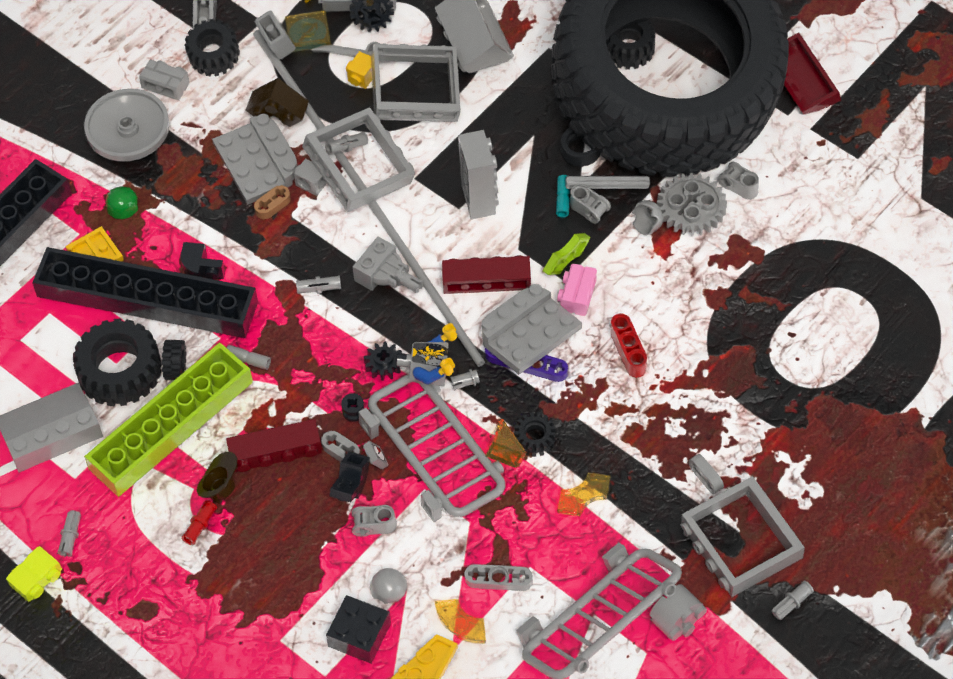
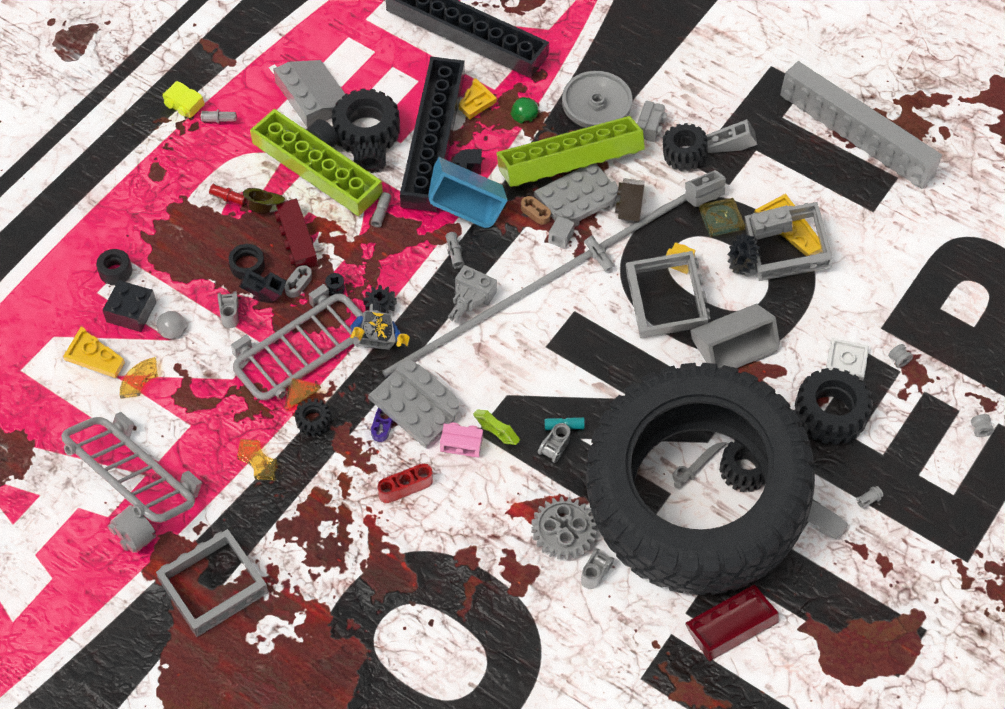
camera: 80 degrees right, 0 degrees up
light grey window [302,107,415,213] -> none
light grey sword [312,42,380,57] -> none
light grey tile [363,441,389,469] -> none
dark red brick [442,255,531,294] -> none
light grey pin [450,369,480,391] -> none
light grey brick [458,130,499,220] -> none
light grey beam [464,564,533,591] -> none
light grey axle [565,176,650,189] -> none
light grey hair [632,200,663,236] -> none
light grey beam [688,454,724,494] -> none
light grey axle [772,581,814,620] -> none
none -> black tyre [96,249,132,285]
none -> black tyre [228,244,265,279]
none -> black tyre [306,119,339,148]
none -> dark azure windscreen [428,157,508,228]
none -> lime brick [496,116,645,187]

